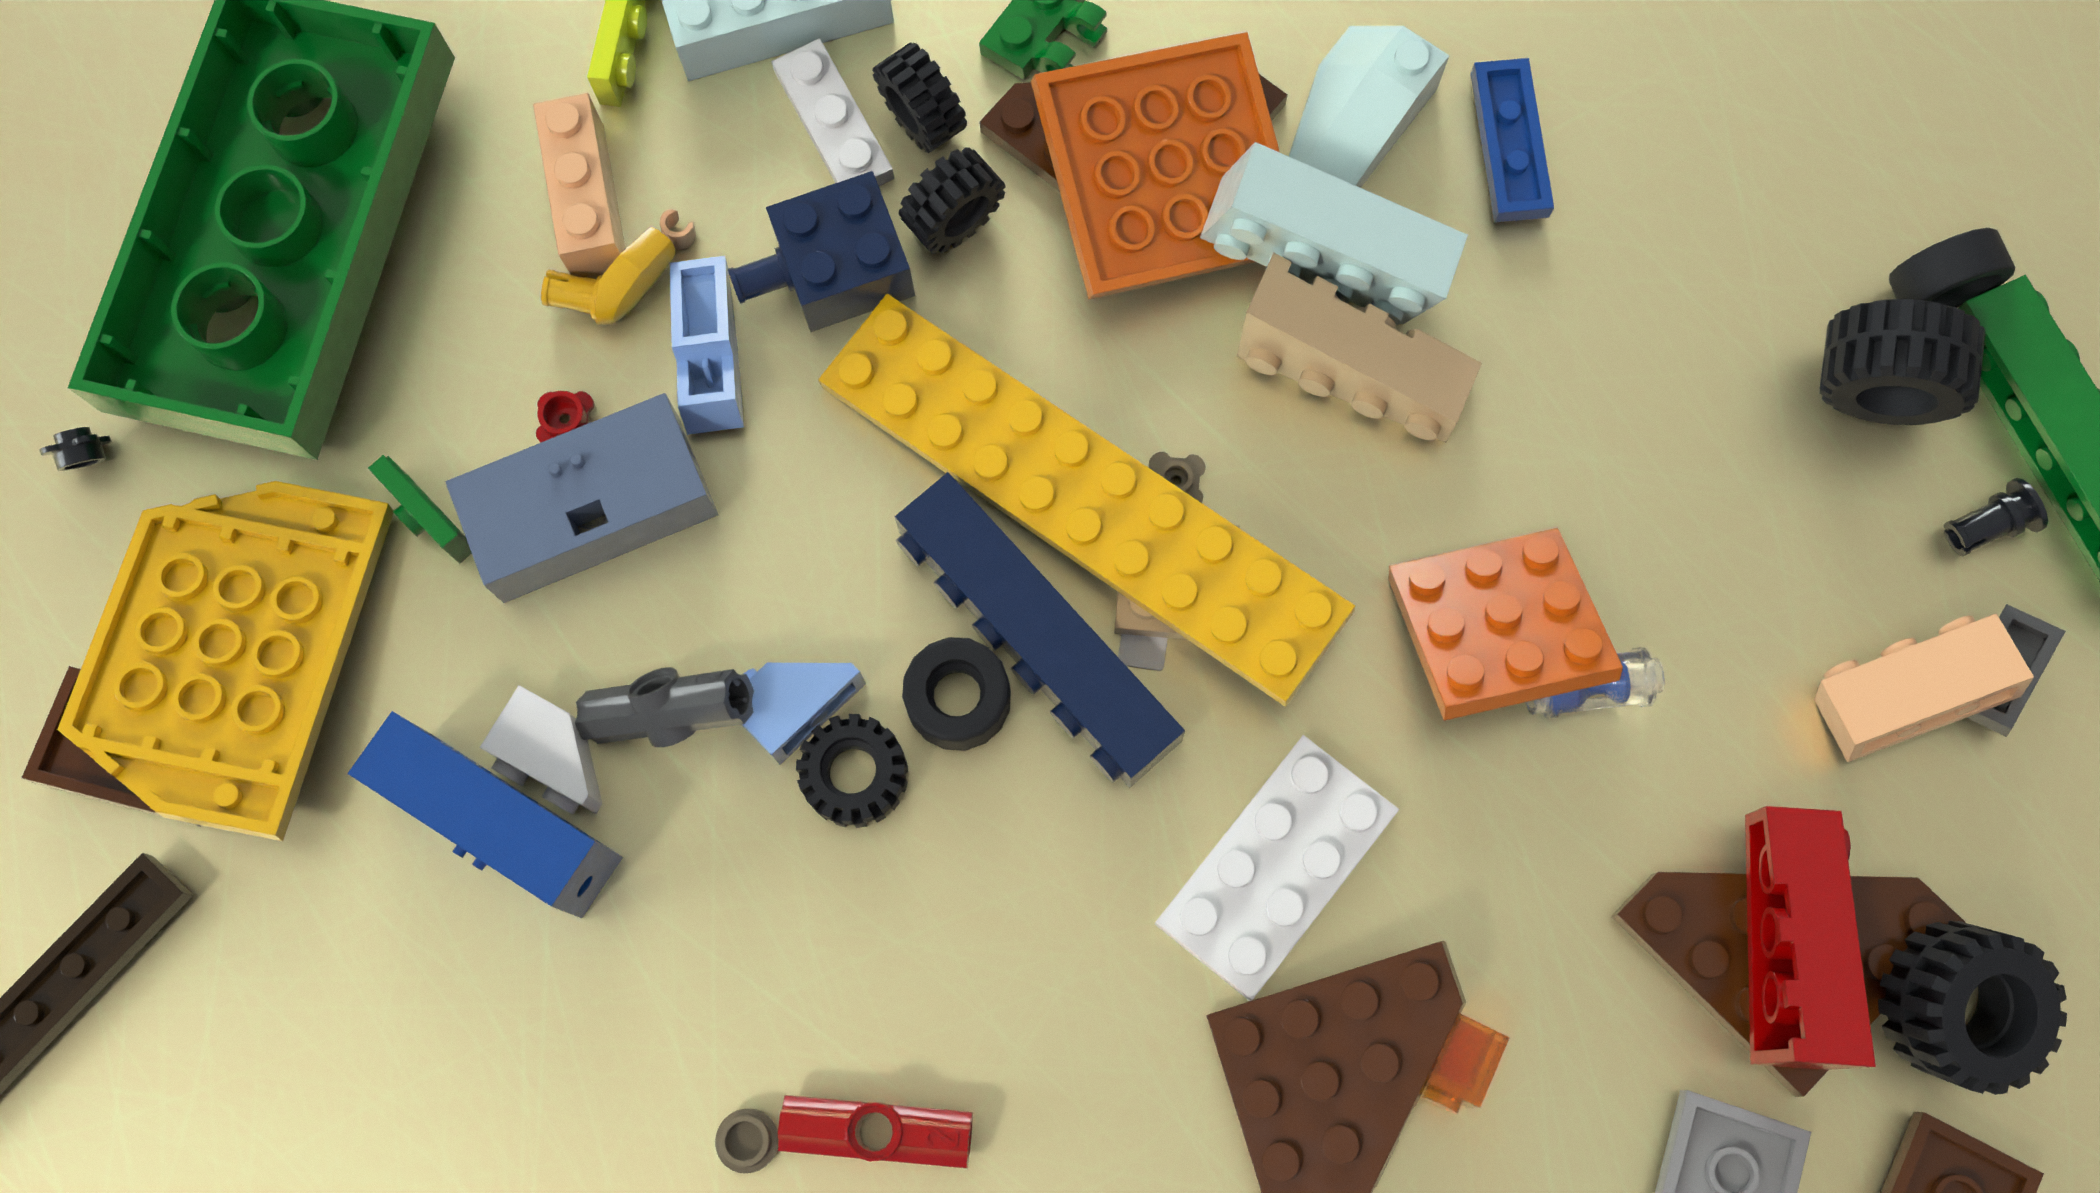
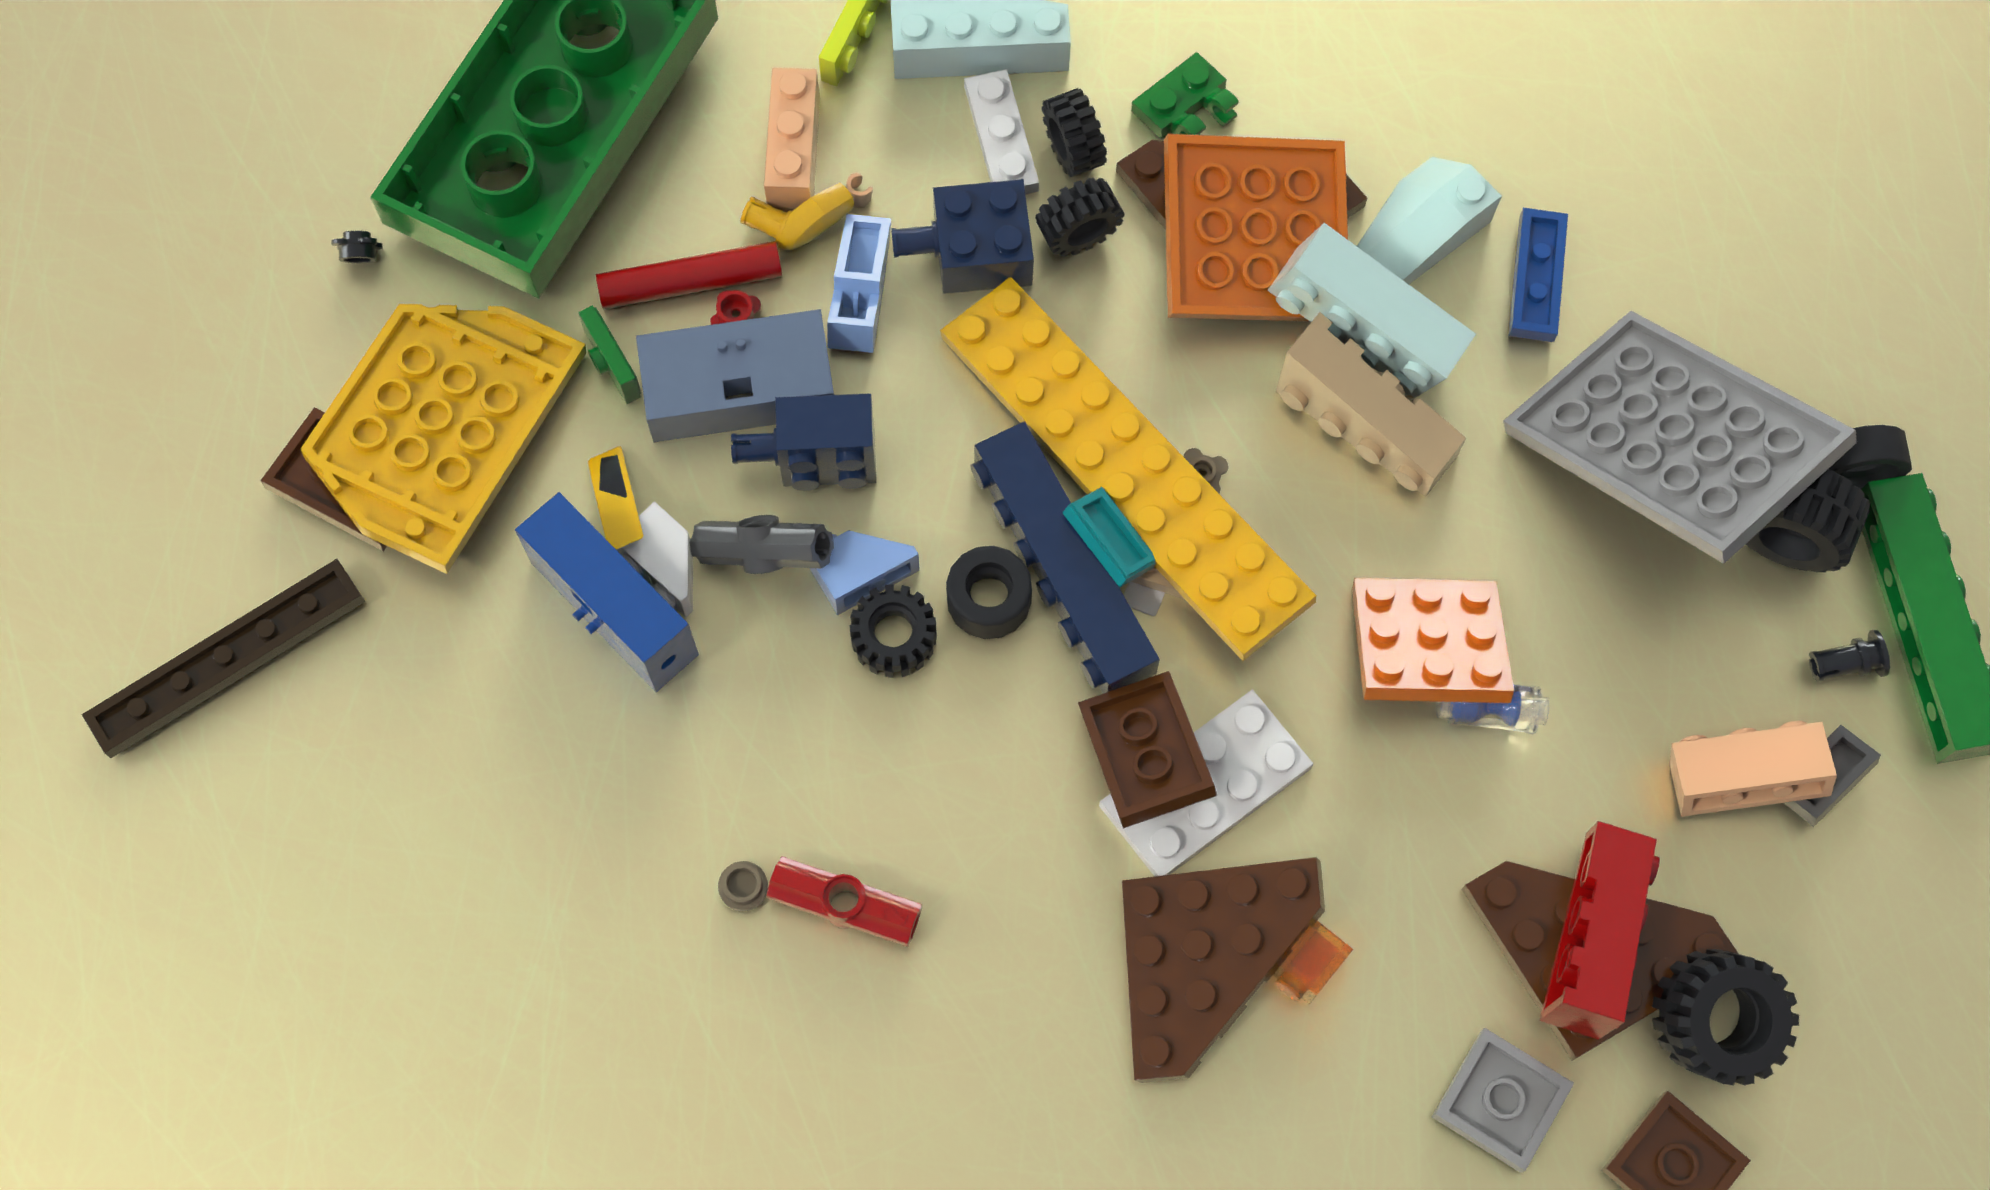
camera: 10 degrees right, 5 degrees down
none -> yellow sticker [588,446,644,550]
none -> red piece [596,241,782,310]
none -> dark blue brick [731,394,876,491]
none -> teal tile [1063,487,1156,588]
none -> reddish brown plate [1078,671,1217,828]
none -> light grey plate [1503,311,1856,564]

